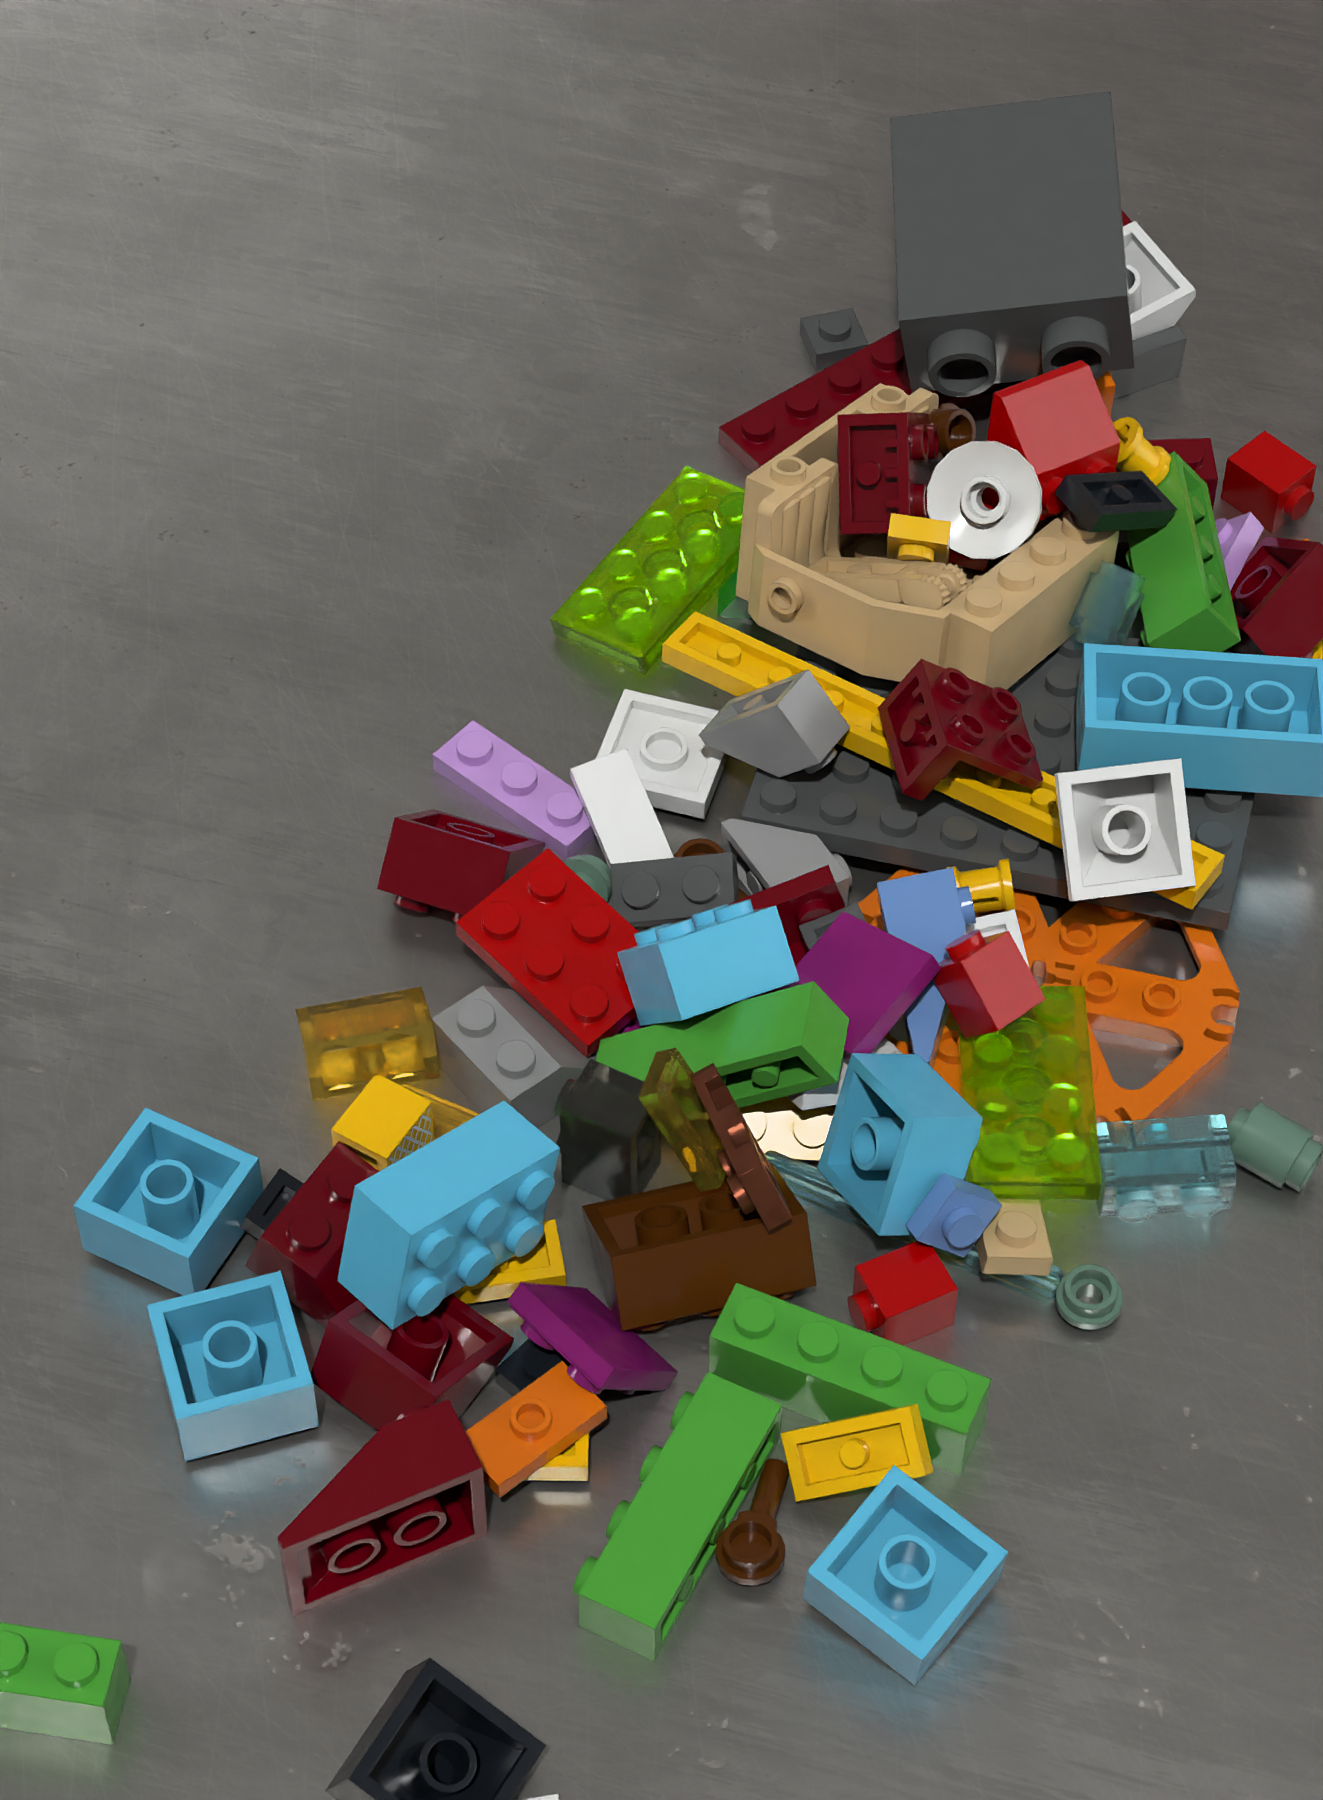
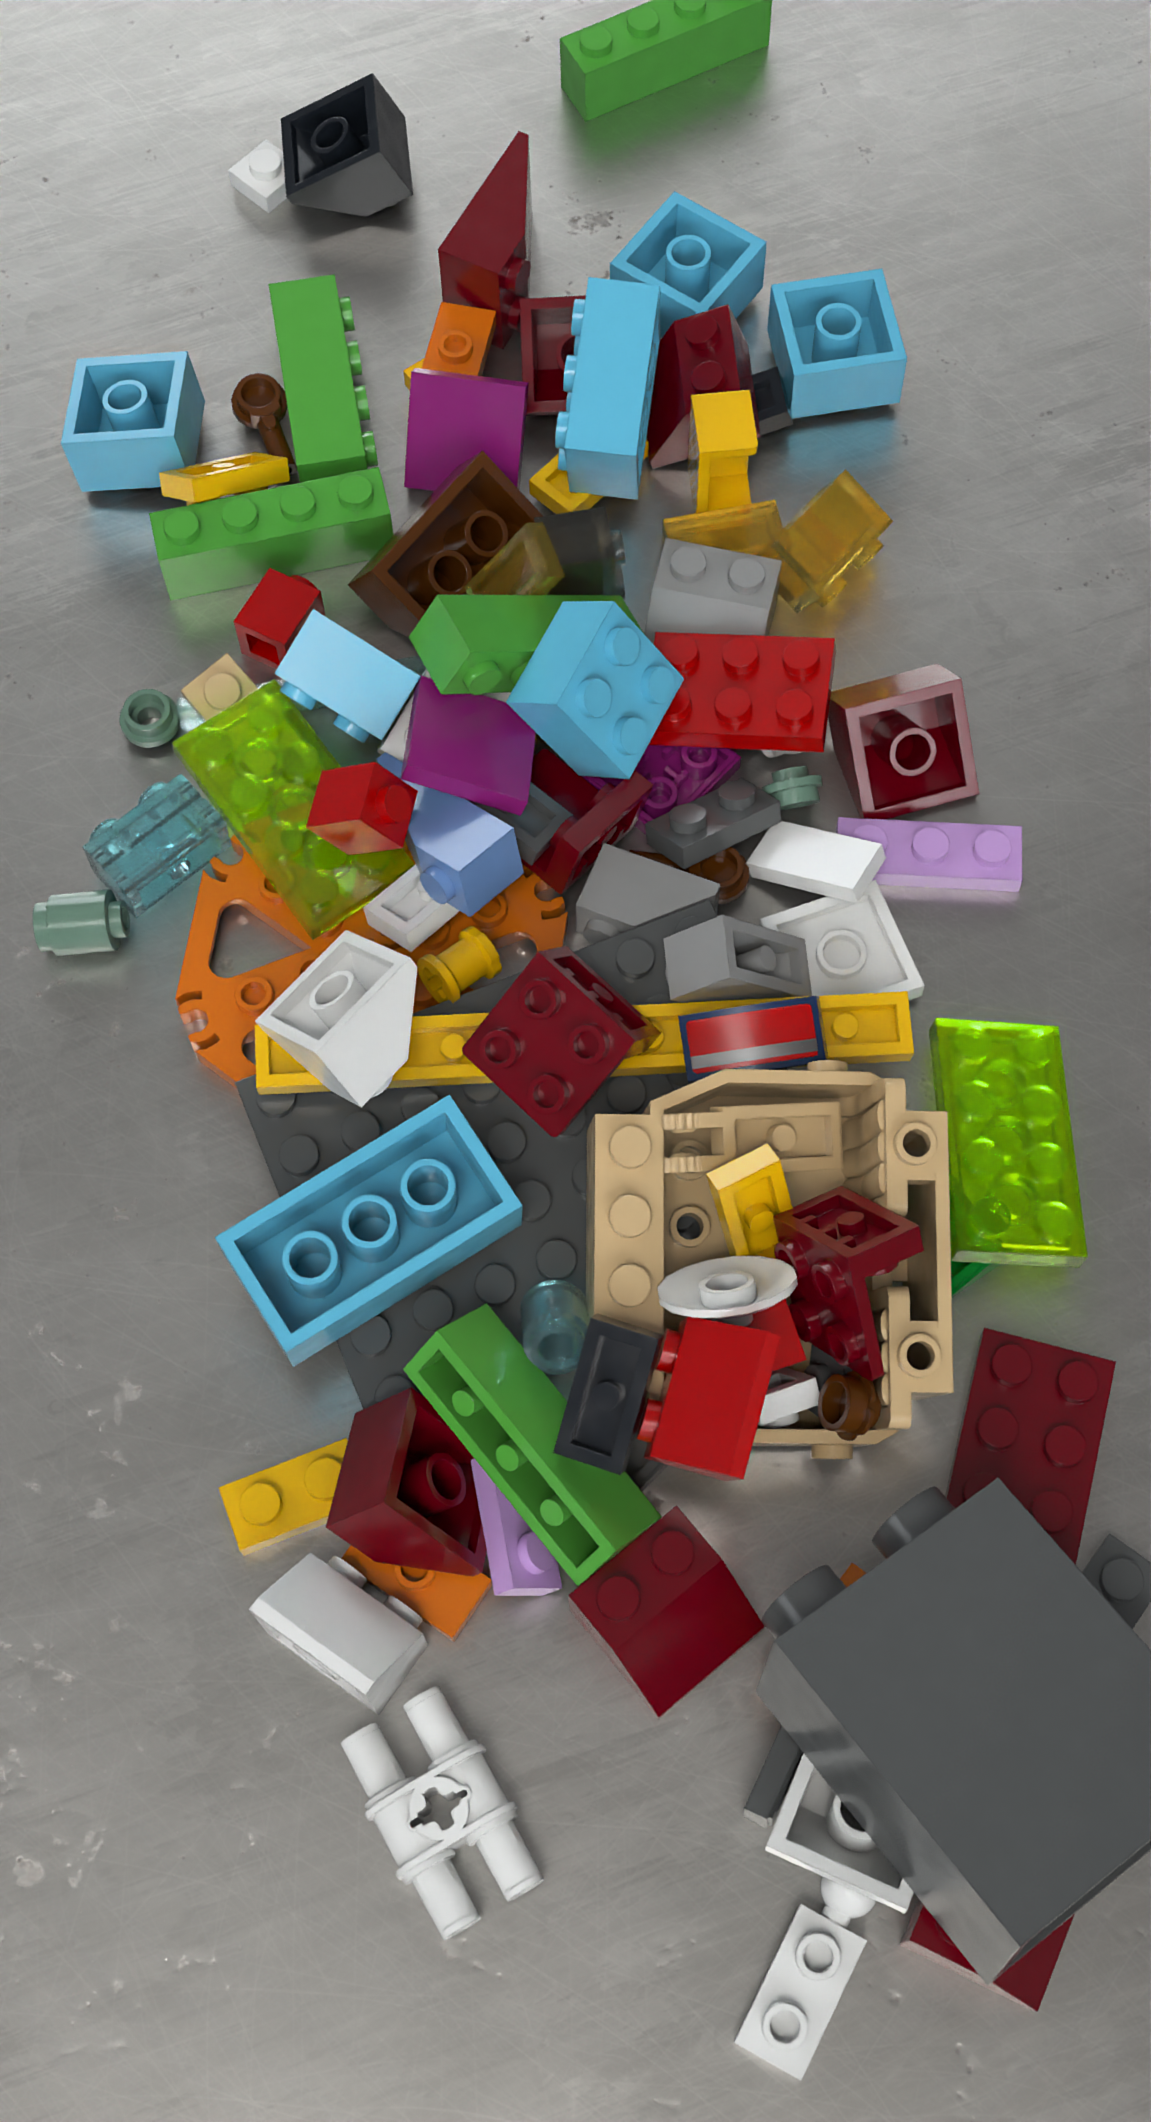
camera: 145 degrees right, 15 degrees up
copper wing [690,1063,792,1231] -> none
medium blue plate [906,1173,1002,1257] -> none
yellow bush [1113,417,1171,486] -> none
red brick [1220,431,1317,534] -> none
none -> slope [678,996,829,1082]
none -> white plate [734,1876,876,2081]

